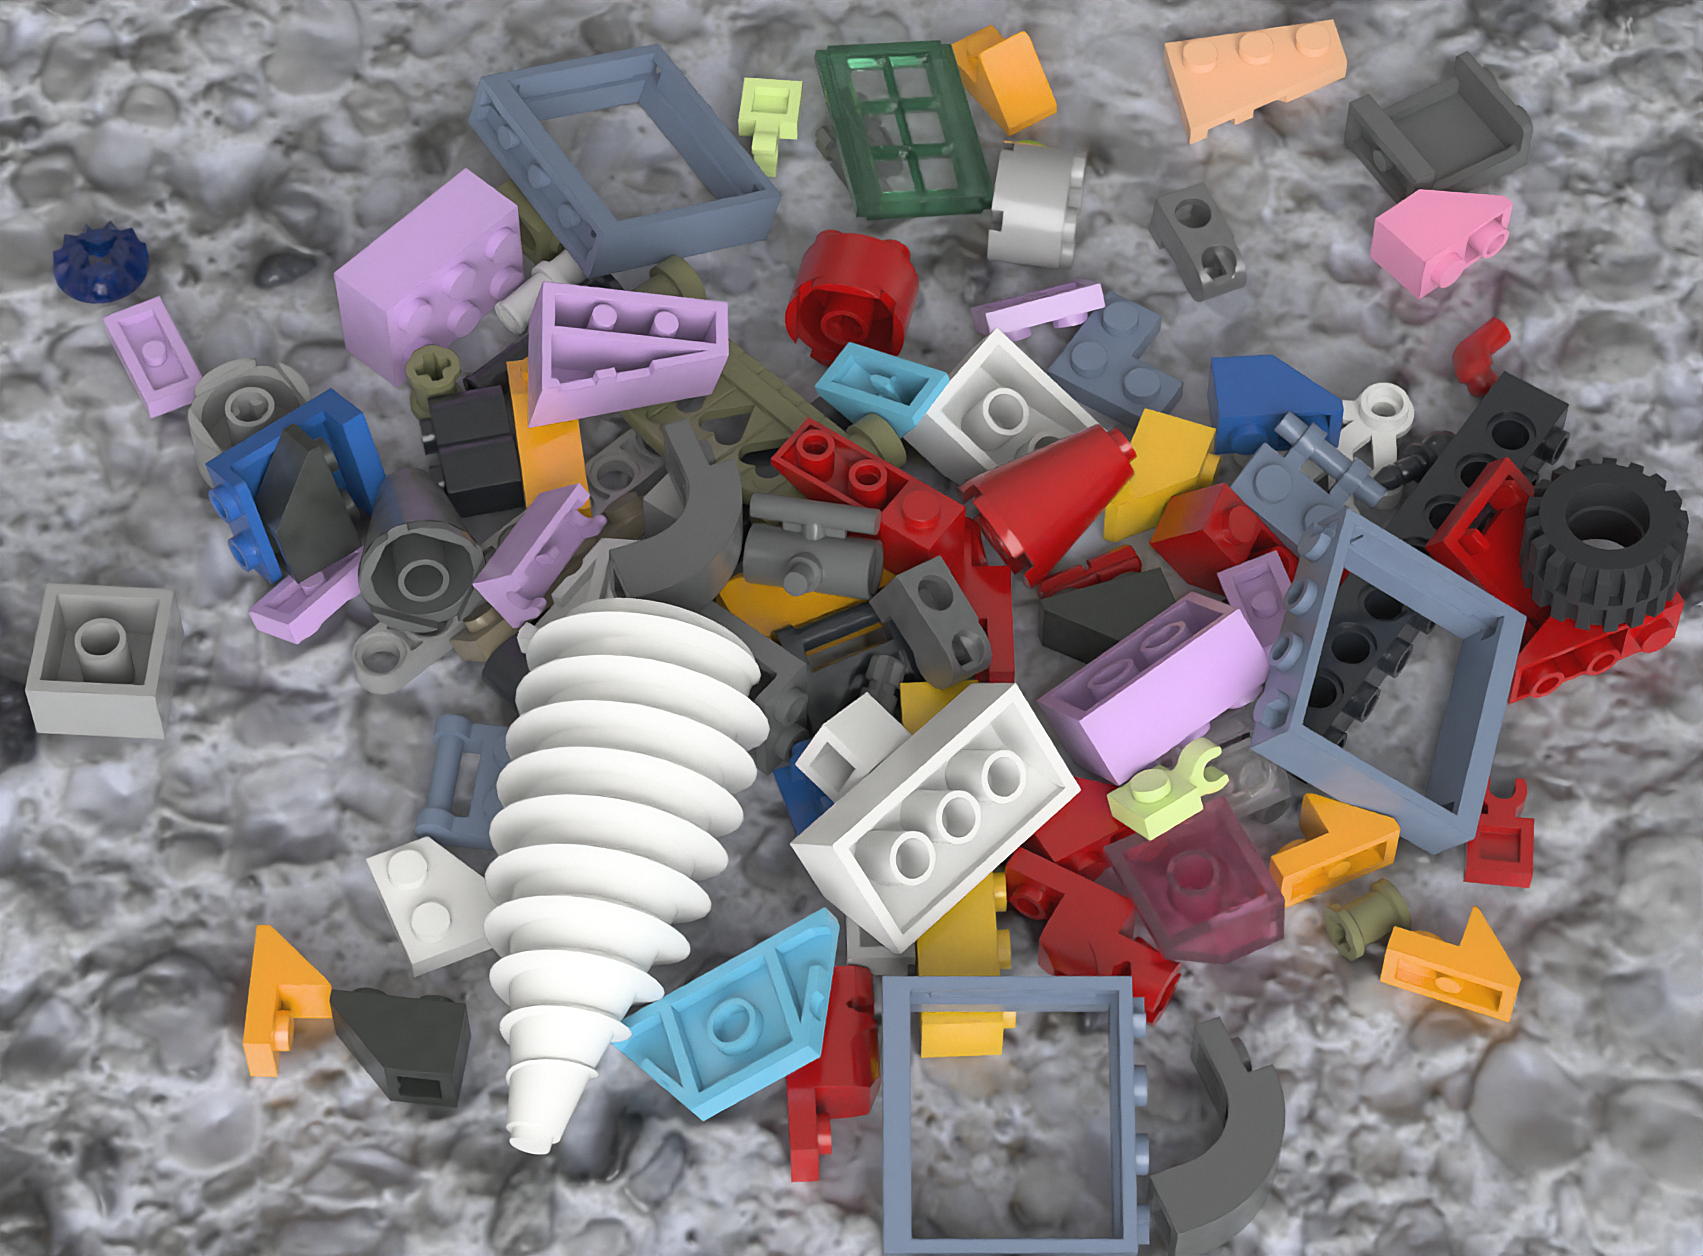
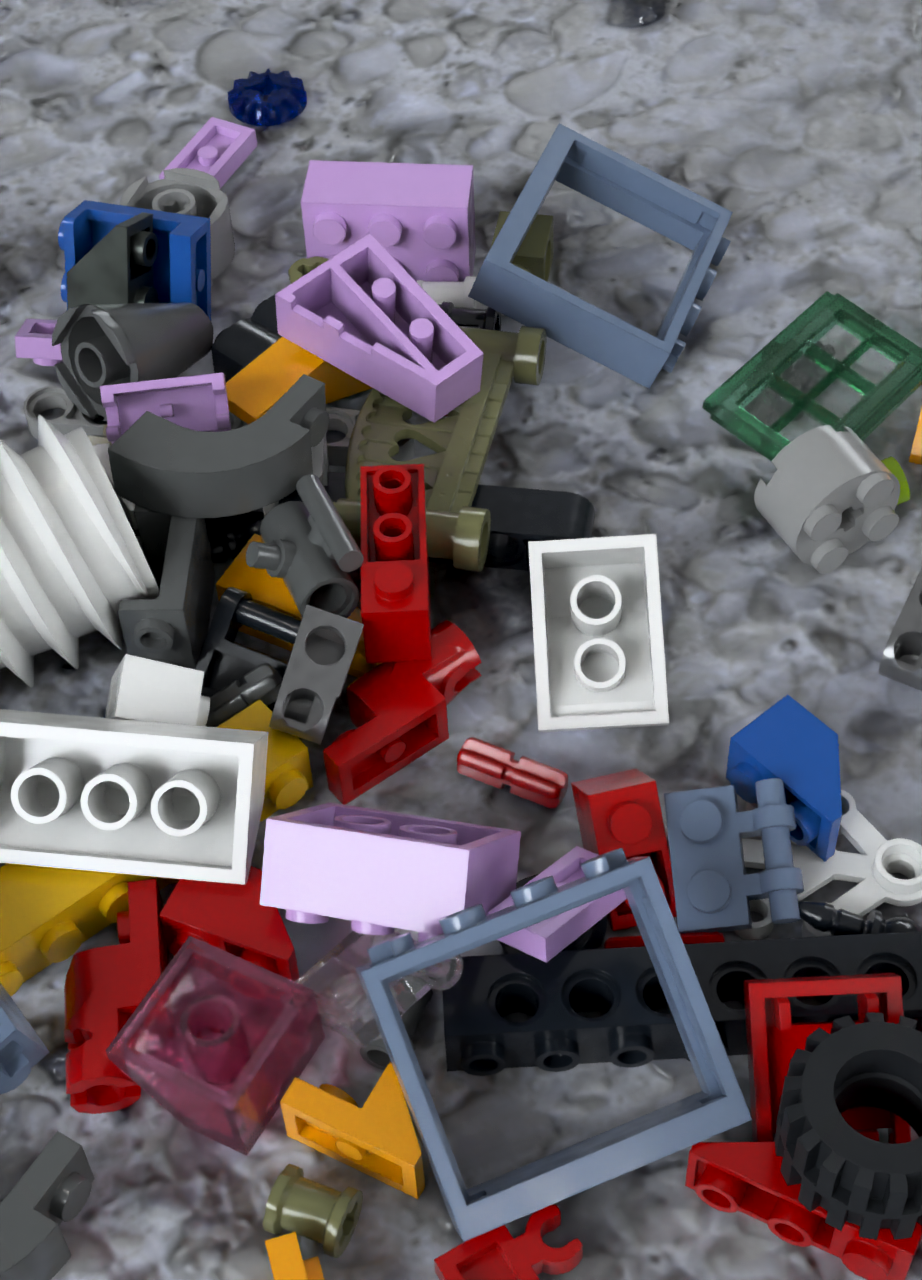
camera: 55 degrees right, 5 degrees down
yellowish green plate [738,77,803,177] -> none
red brick [785,229,919,367] -> none
medium azure slope [814,342,950,439] -> none
red cone [956,424,1137,589] -> none
lavender plate [970,278,1105,342] -> none
pearl dark grey slope [1038,567,1176,664] -> none
sand blue plate [1047,290,1184,430] -> none
yellow slope [1103,408,1222,543] -> none
yellowish green plate [1107,737,1229,841] -> none

